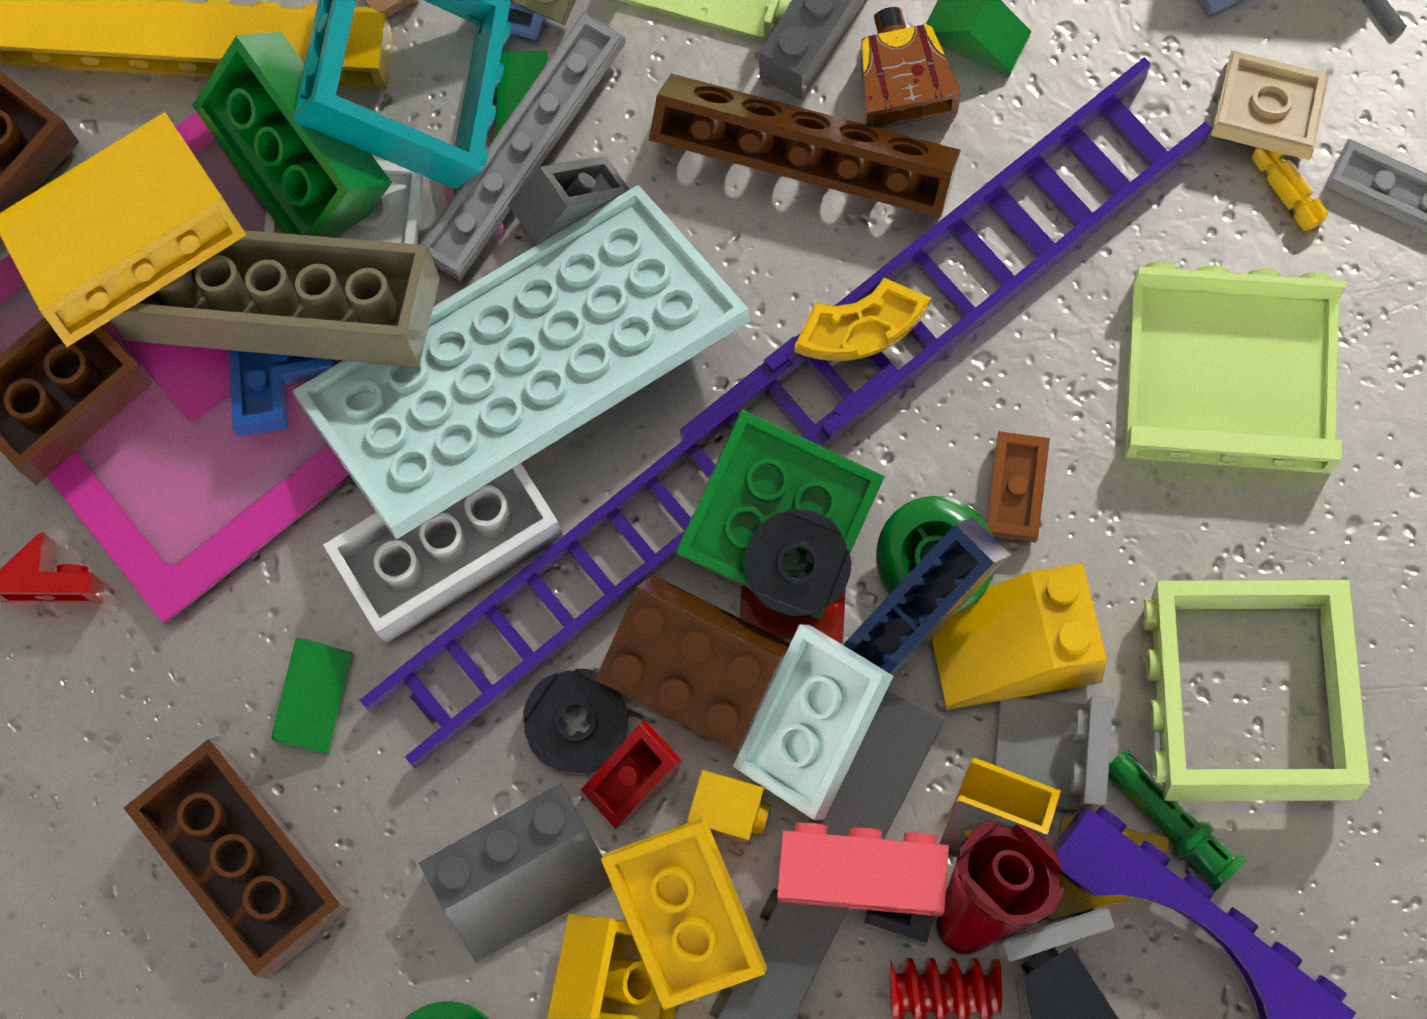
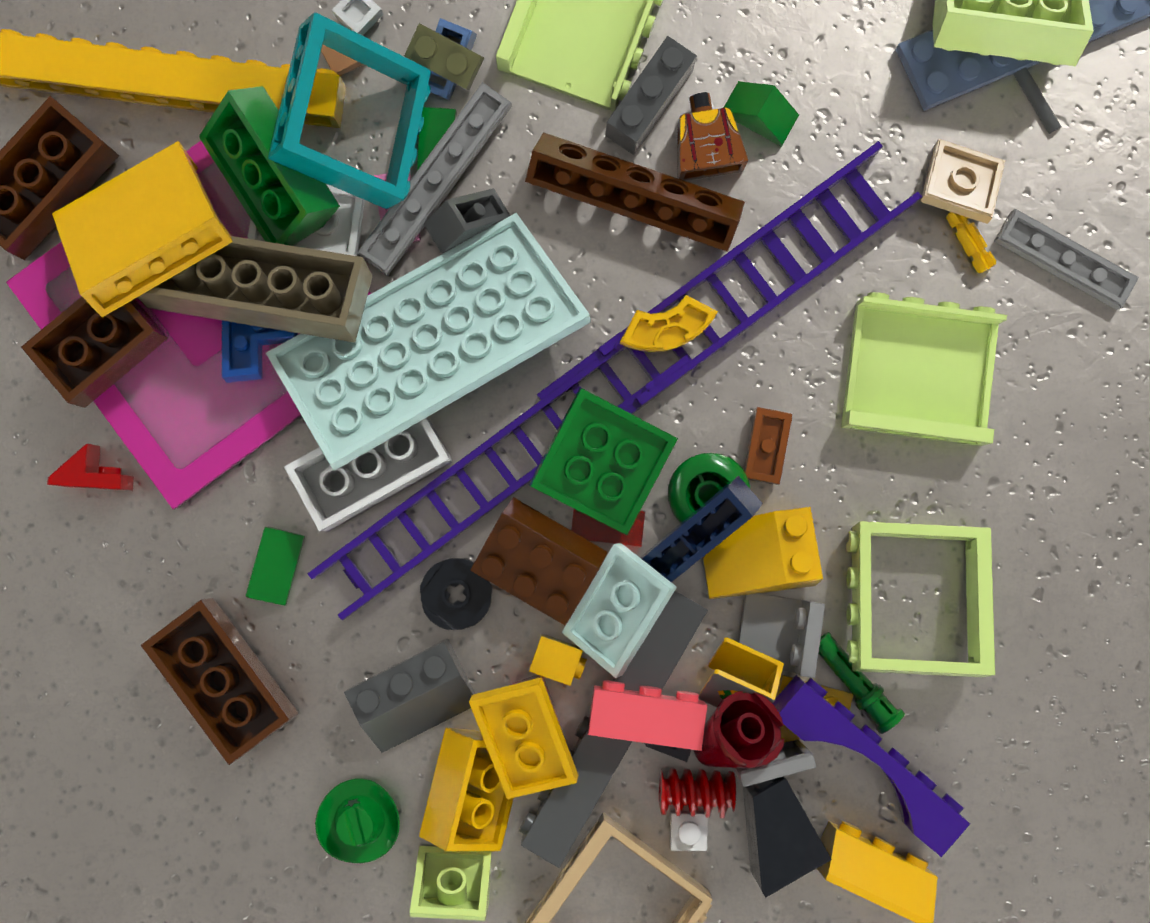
camera: 10 degrees left, 10 degrees up
red slope [581,721,681,829] -> none
black plate [743,509,852,616] -> none

